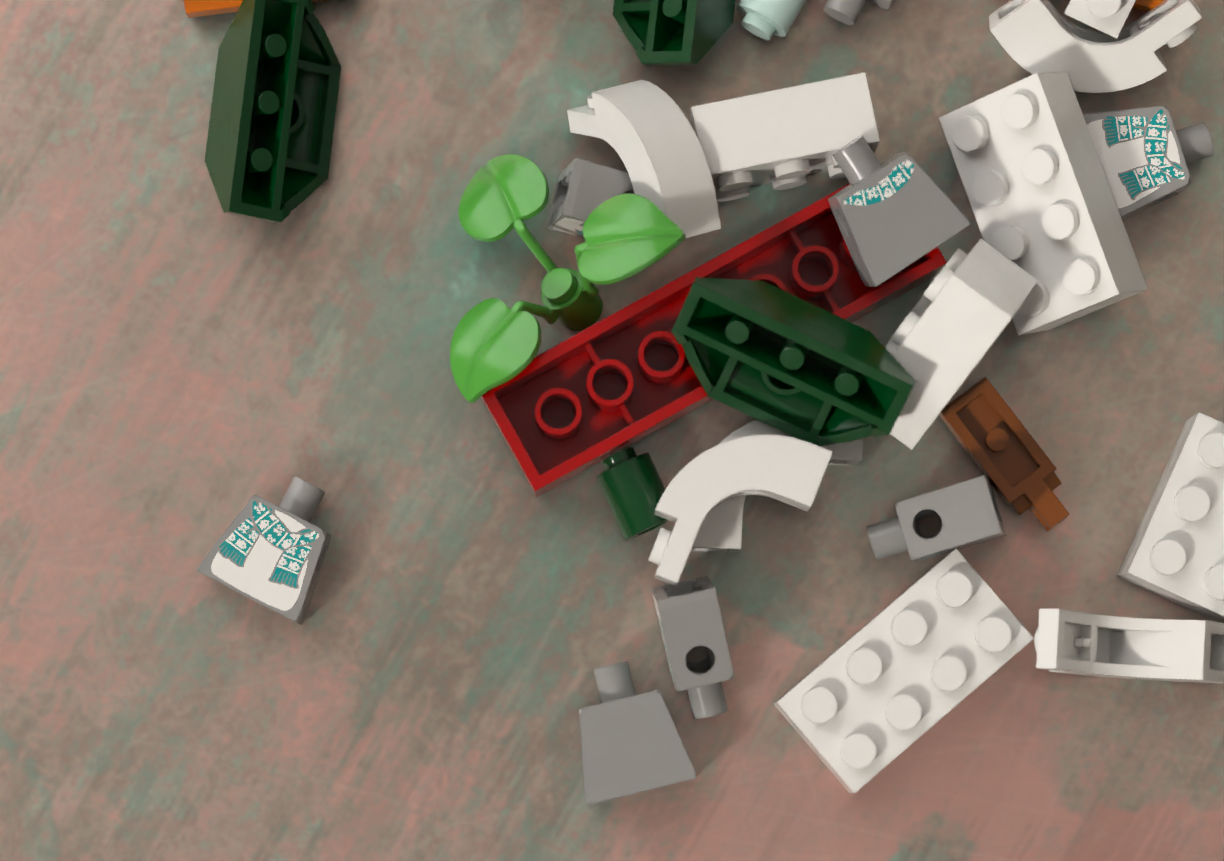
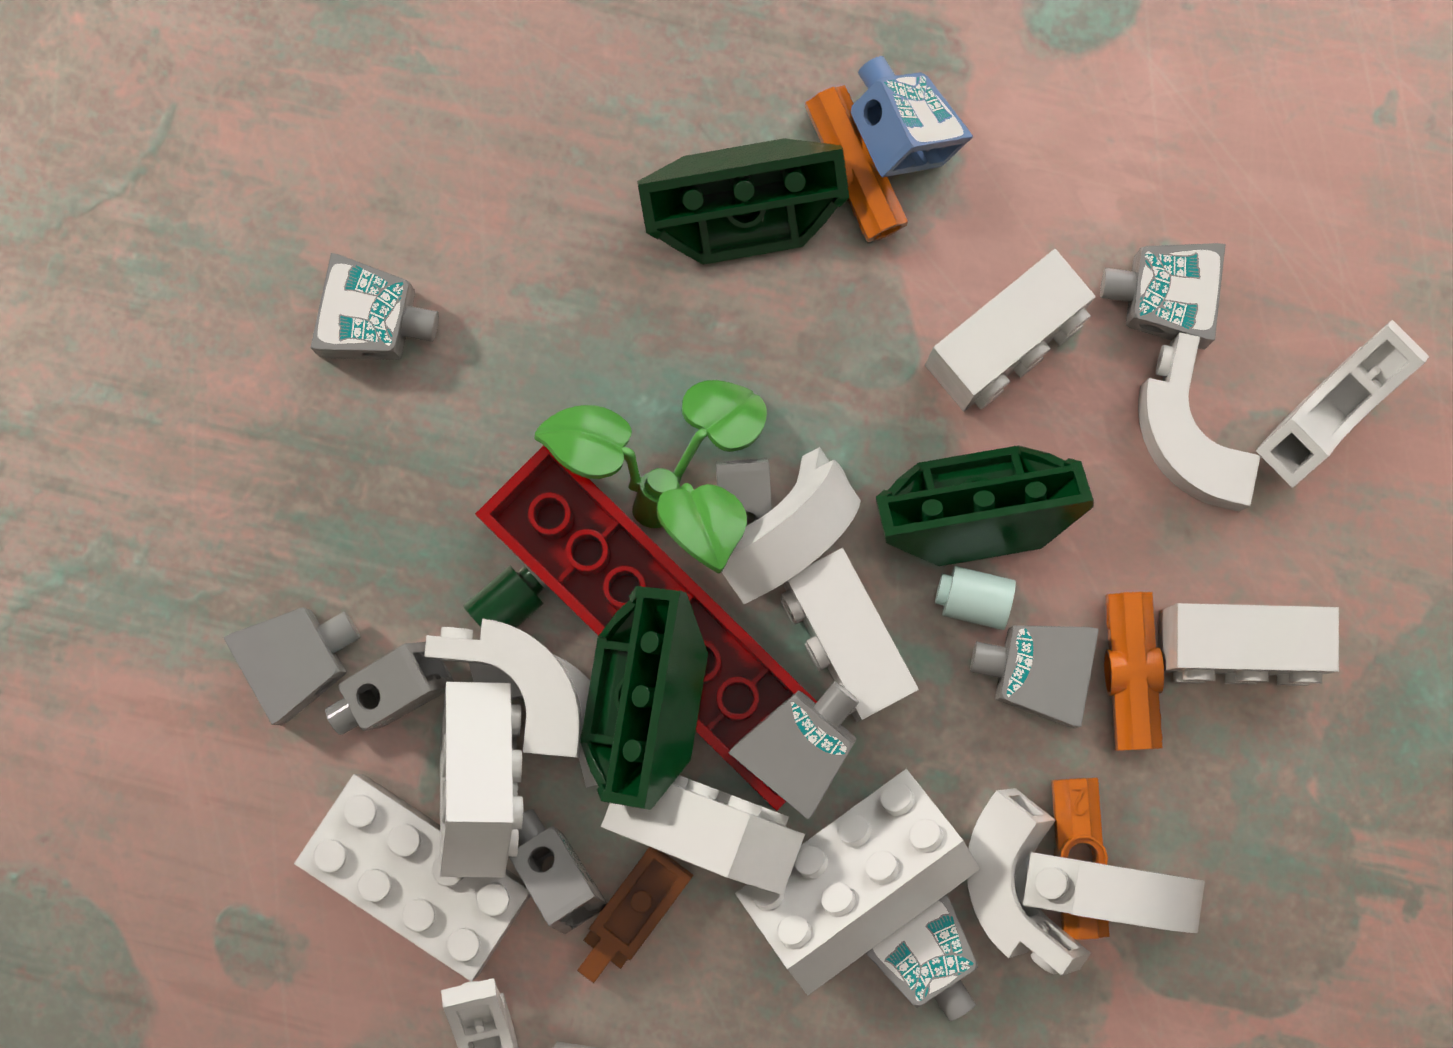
camera: 75 degrees right, 0 degrees up
none -> white brick [440,682,523,877]

